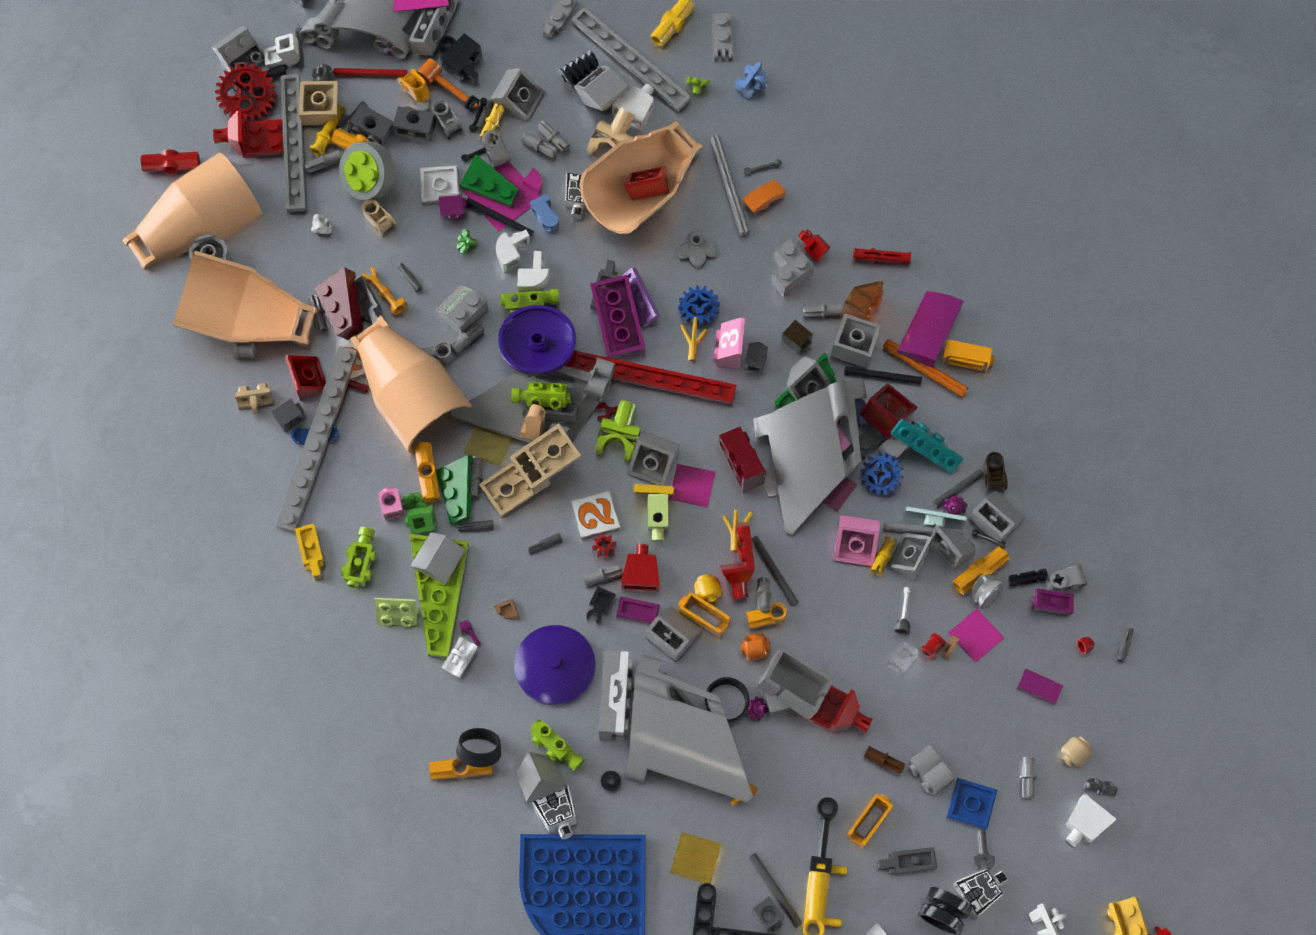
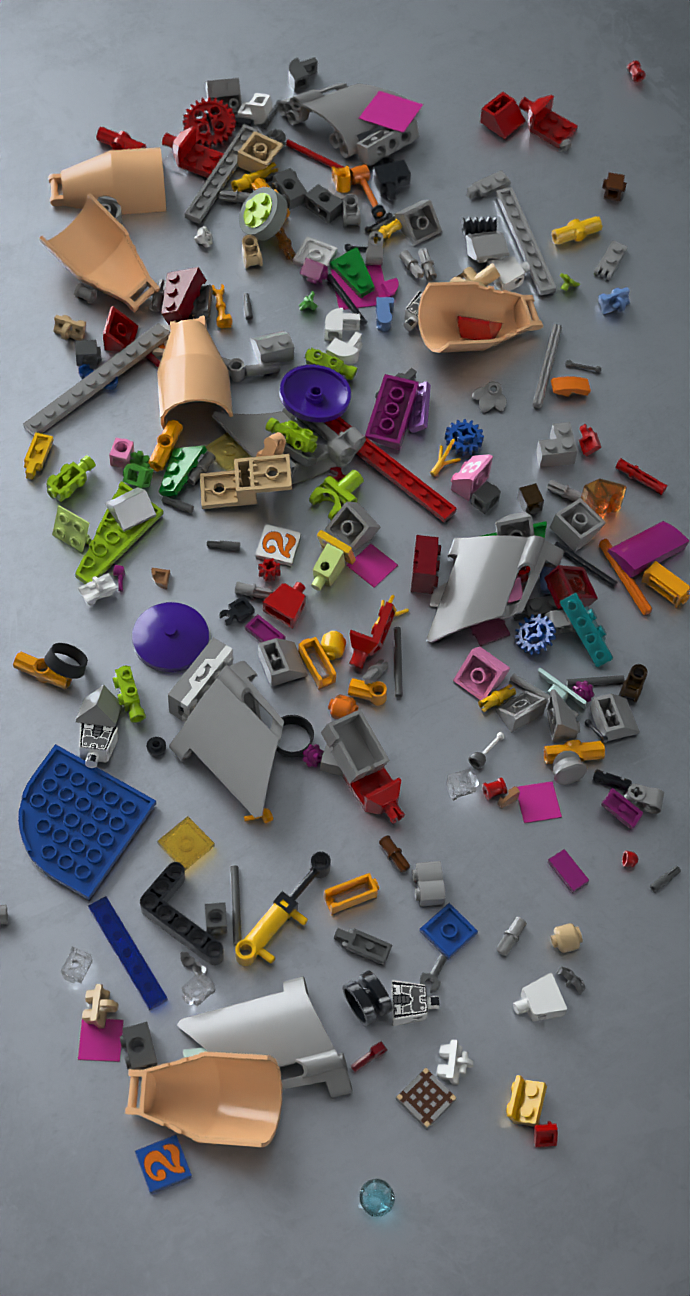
camera: 25 degrees right, 10 degrees down
none -> clear orange pin [275,227,296,260]

